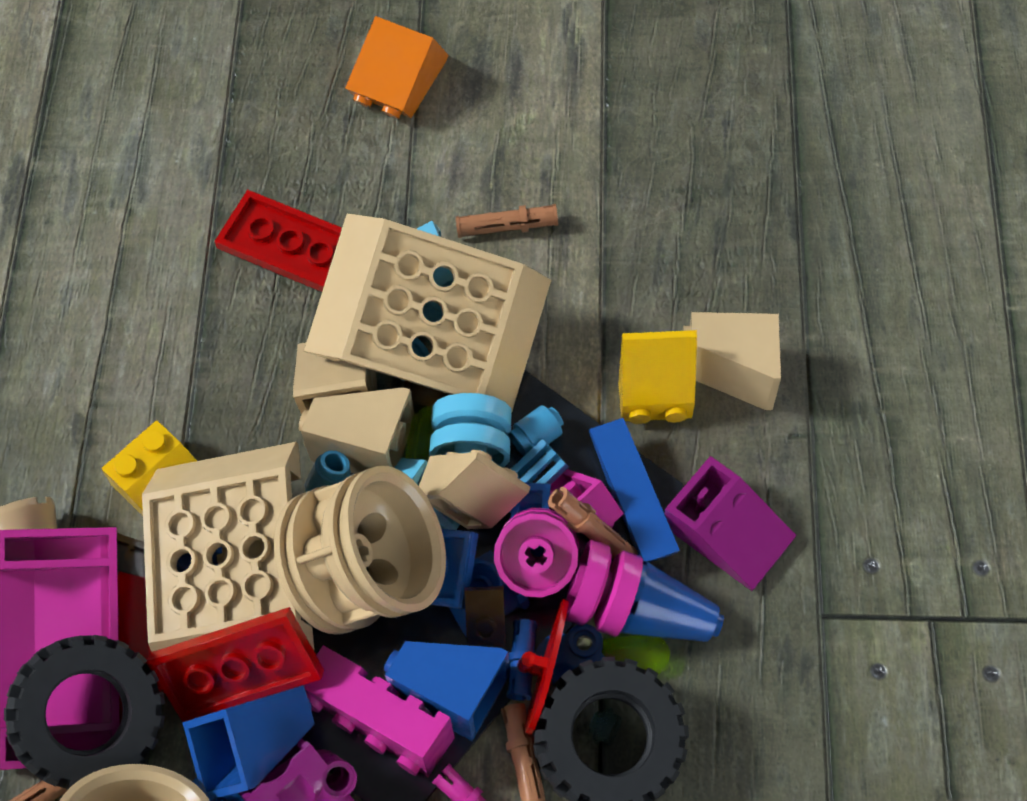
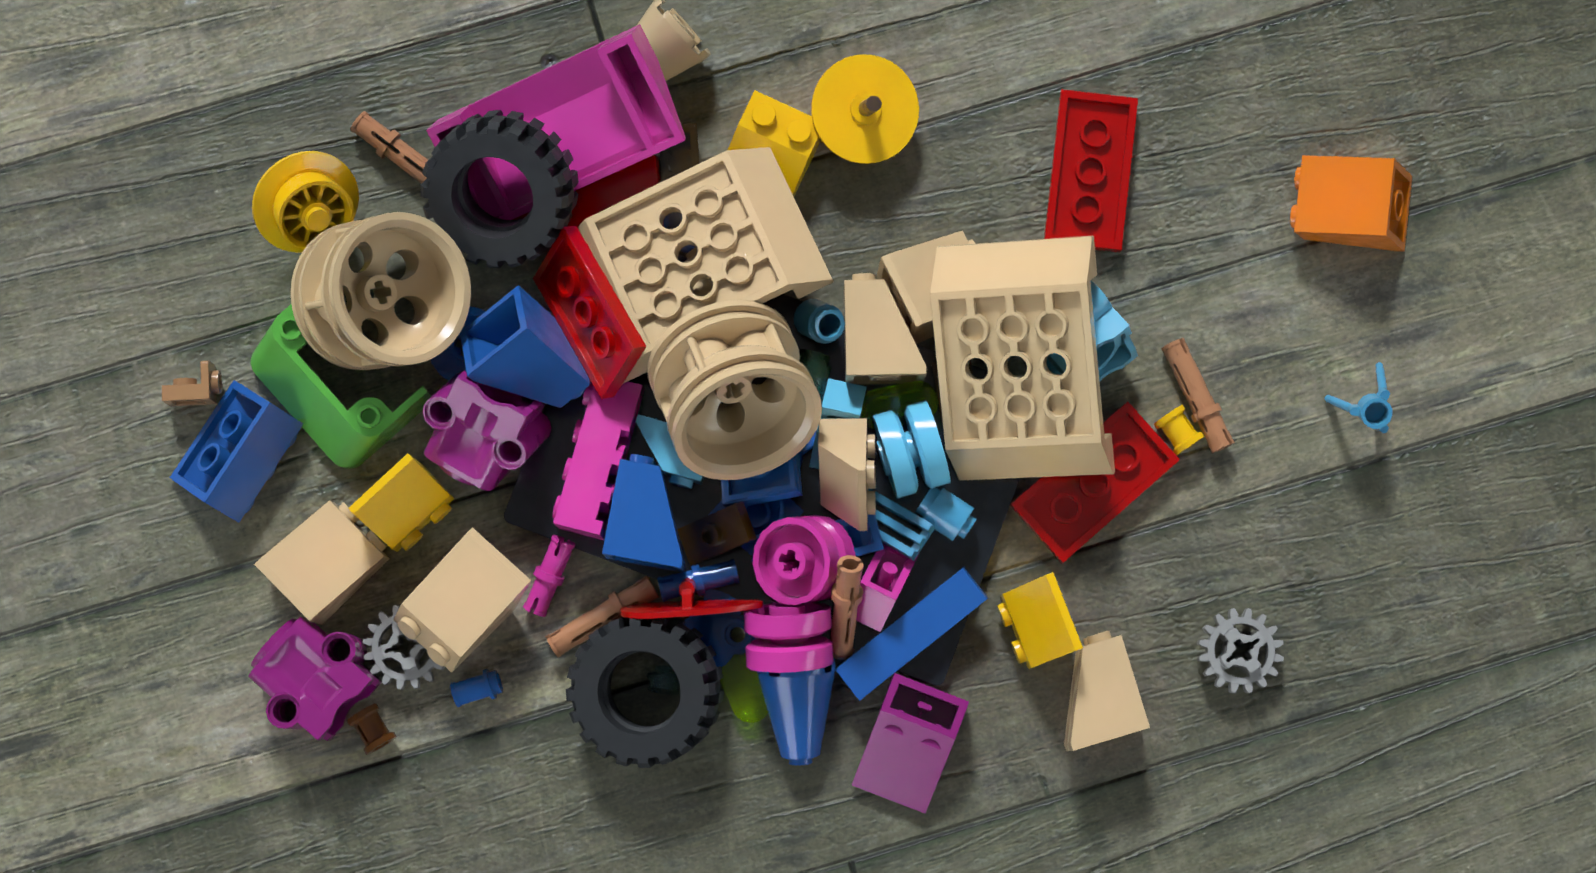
camera: 70 degrees right, 20 degrees up
none -> medium azure slope [636,414,704,489]
none -> yellow piece [811,54,919,164]
none -> red plate [1010,401,1180,564]
none -> yellow bush [1153,404,1204,456]
none -> light grey gear [1197,608,1284,693]
none -> dark azure plant [1324,362,1393,433]

